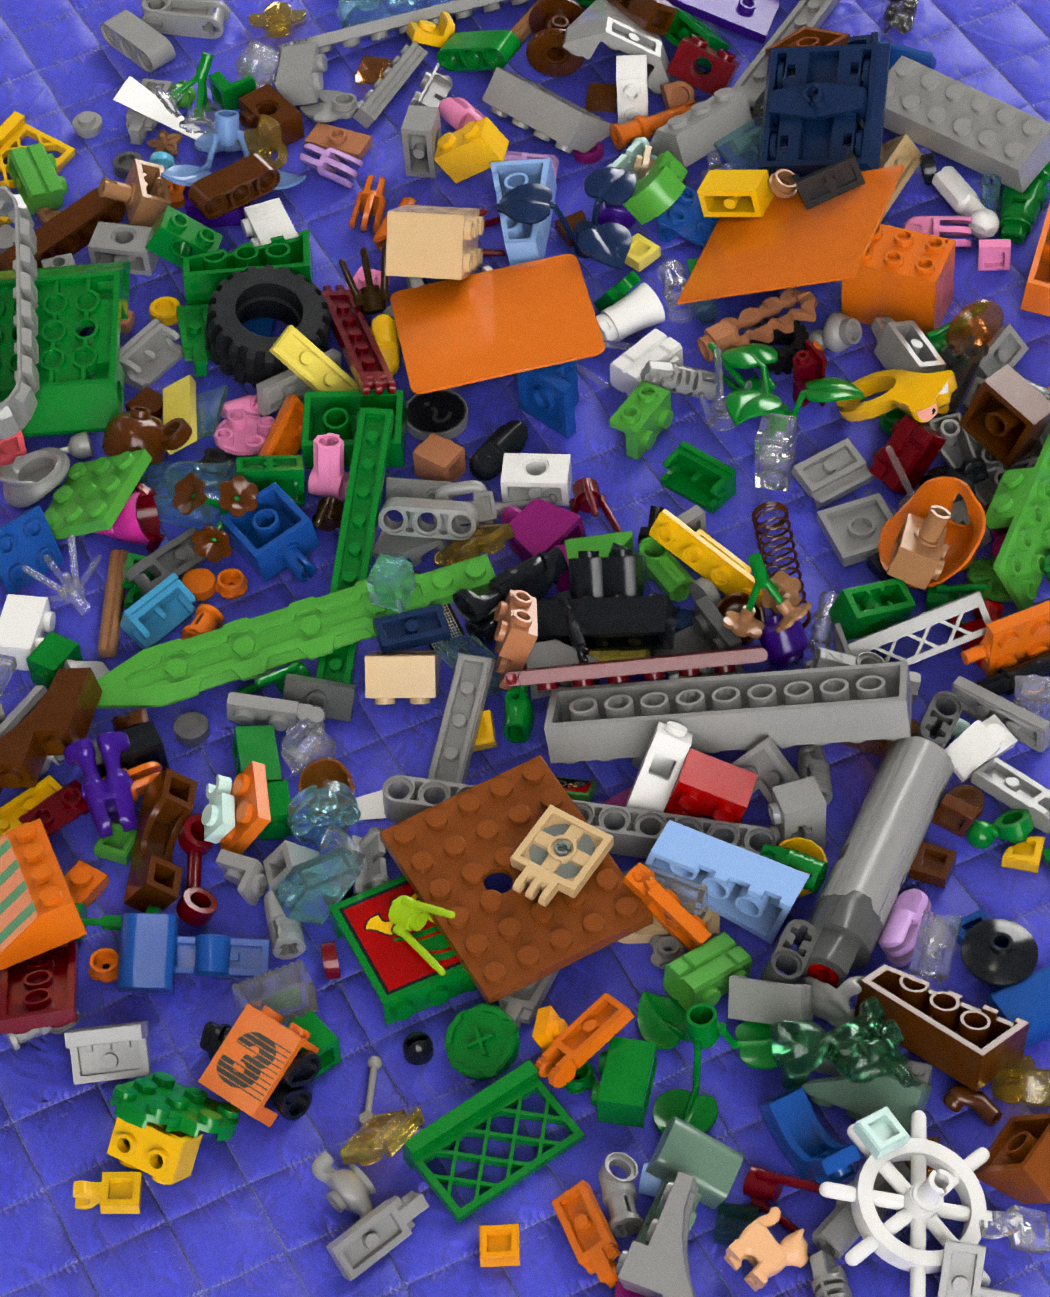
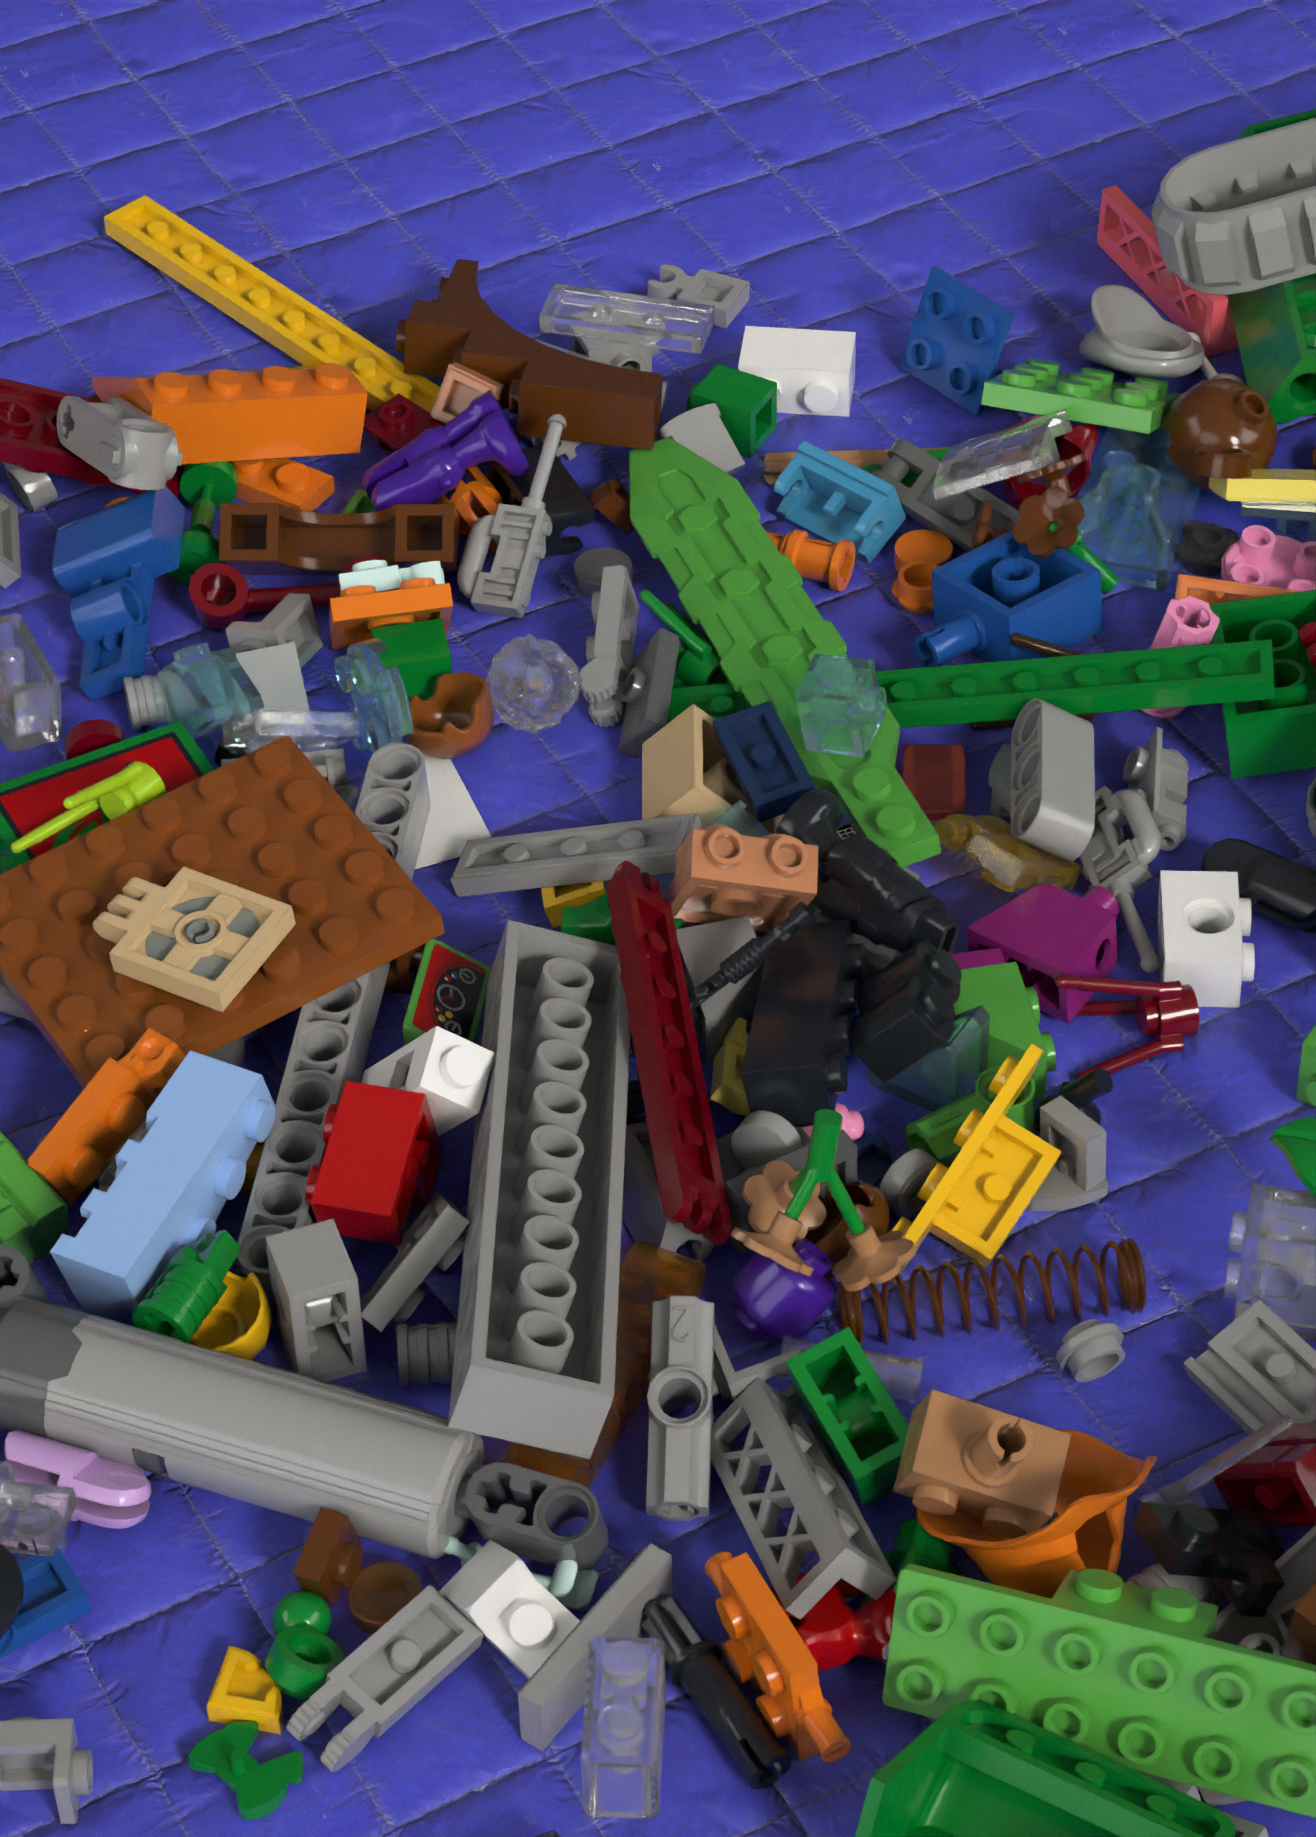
camera: 85 degrees right, 5 degrees down
clear plant [22,535,102,616] -> none
green hinge [232,725,282,783] -> none
green hinge [236,455,305,506] -> none
nougat brick [412,432,467,483] -> none
green hinge [660,441,736,514] -> none
light grey plate [817,493,893,567] -> none
reddish brown plate [909,842,957,888] -> none
none -> light grey piece [57,396,183,490]
none -> nougat tile [430,362,505,424]
none -> light grey piece [457,414,566,619]
none -> light grey tile [731,1110,802,1170]
none -> clear slope [933,409,1072,500]
none -> light grey plate [1056,1319,1125,1382]

